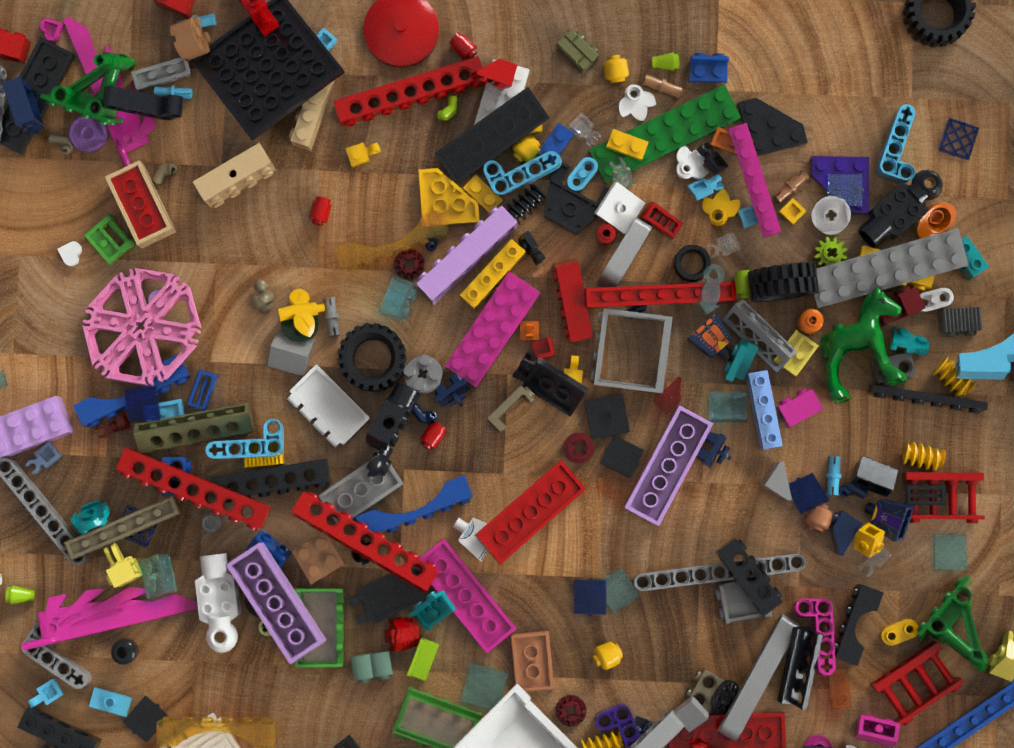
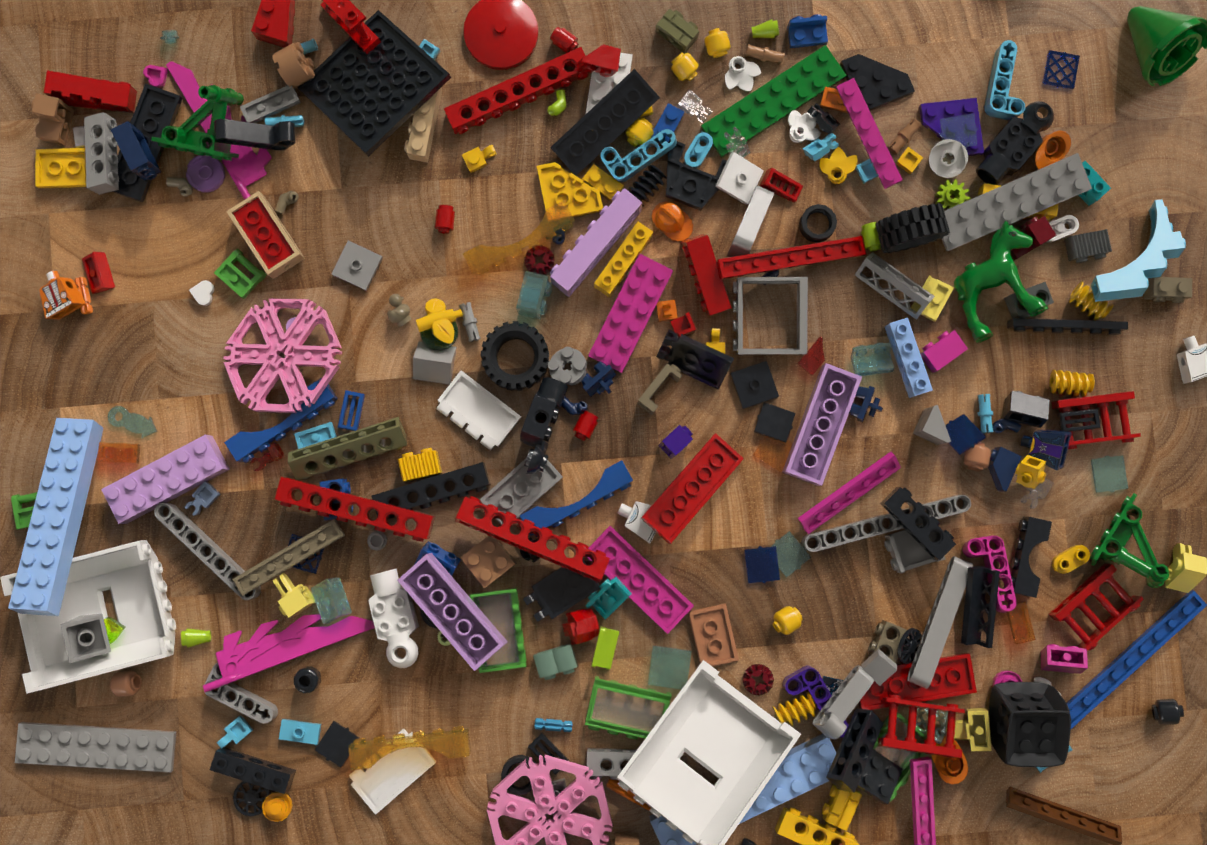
camera: 10 degrees left, 0 degrees up
teal plate [71,500,110,534] -> none
clear blue piece [124,386,161,422] -> none
tan brick [193,143,276,208] -> none
medium azure beam [206,419,284,459] -> none
black plate [518,231,545,266] -> none
dark red gear [563,433,594,463] -> none
red brick [596,224,616,246] -> none
yellow plate [606,129,649,161] -> none
torso [687,314,733,361] -> none
clear light blue brick [697,264,725,315] -> none
clear plate [705,232,741,259] -> none
teal bracket [723,339,758,382] -> none
orange head [797,309,824,335] -> none
teal wing [890,326,930,356] -> none
none -> light grey plate [332,240,383,291]
none -> dark azure axle [534,718,573,732]
none -> orange piece [652,201,693,241]
none -> dark purple brick [658,425,693,459]
none -> yellow head [671,52,699,81]
none -> dark pink plate [798,452,901,534]

